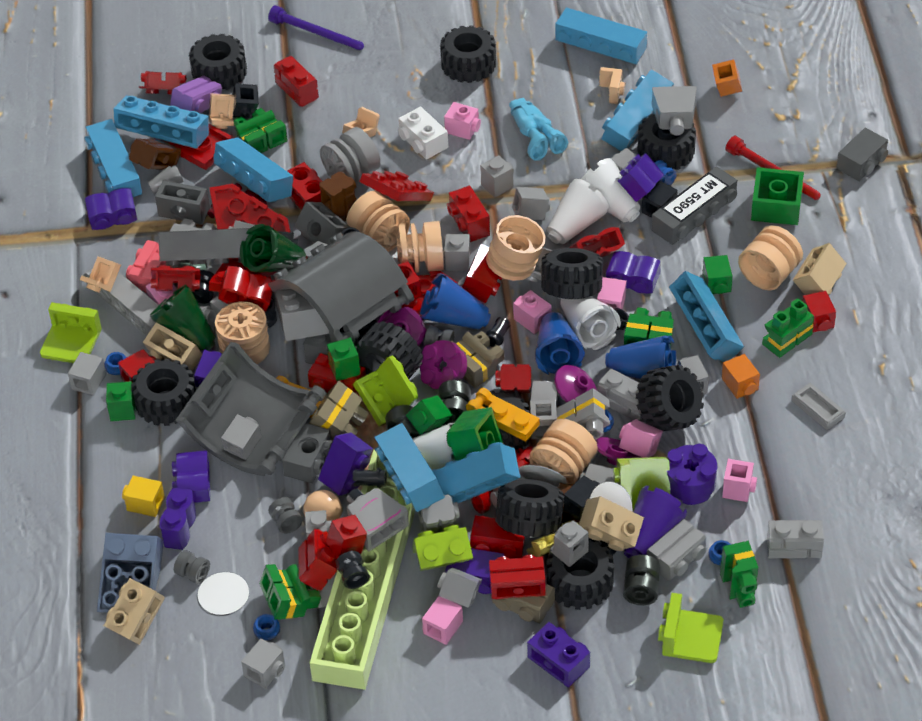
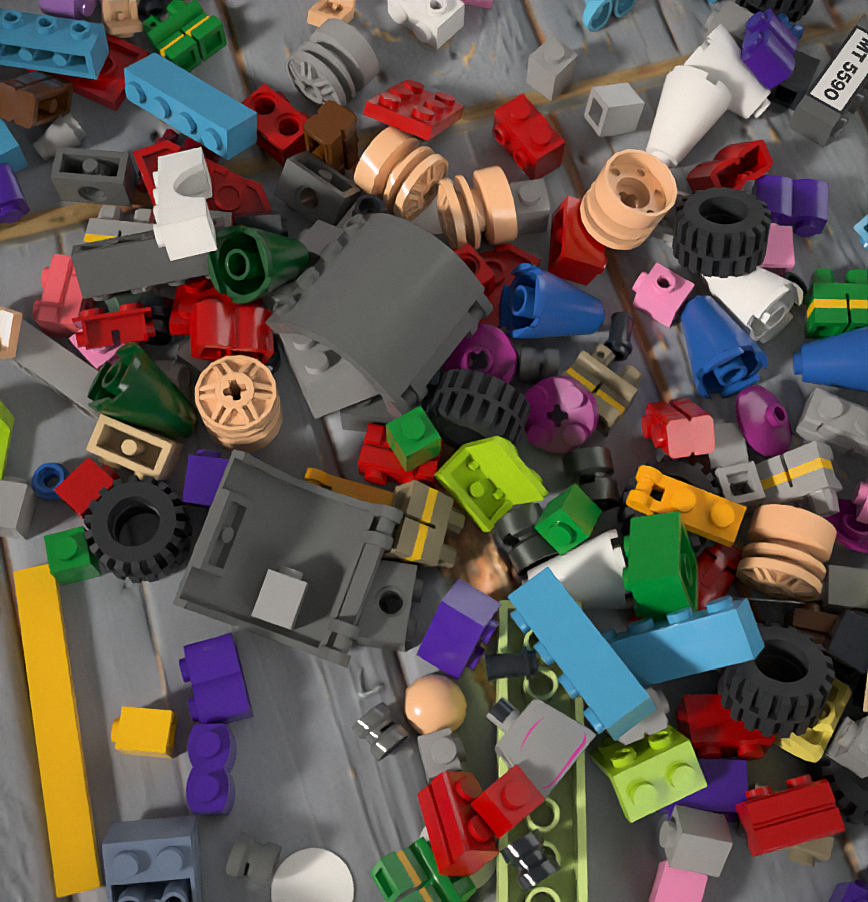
camera: 15 degrees left, 20 degrees up
none -> yellow tile [13,564,103,898]
none -> white arch [153,147,217,261]

